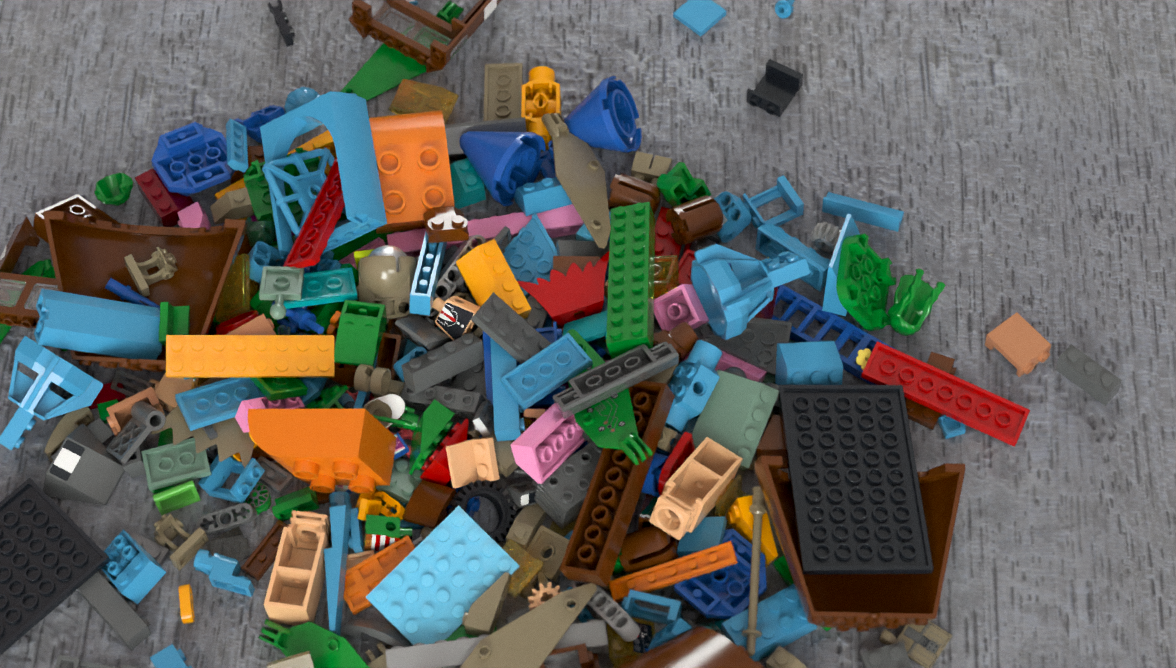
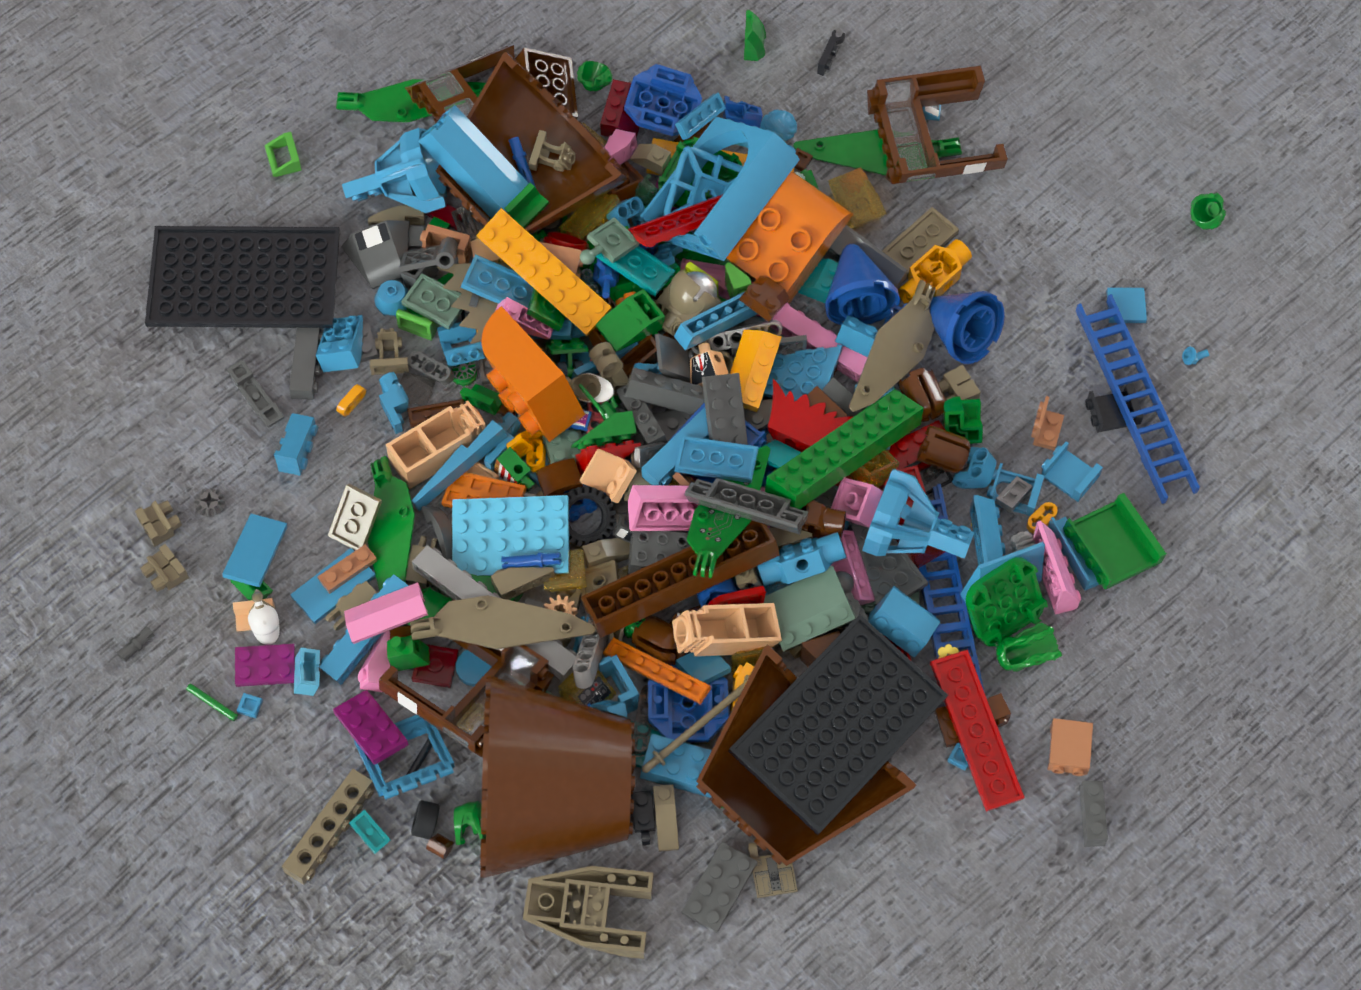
camera: 40 degrees right, 5 degrees up
none -> dark azure cone [374,280,409,317]
none -> blue pin [501,552,562,569]
none -> bright green tile [725,263,752,299]
none -> green slope [744,10,766,61]
none -> flat silver plate [995,476,1033,513]
none -> light orange beam [1027,502,1058,534]
none -> nougat bracket [1031,396,1064,450]
none -> bright pink slope [1033,521,1081,615]
none -> dark azure panel [1041,442,1103,502]
none -> green panel [1063,493,1167,590]
none -> blue ladder [1075,294,1200,504]

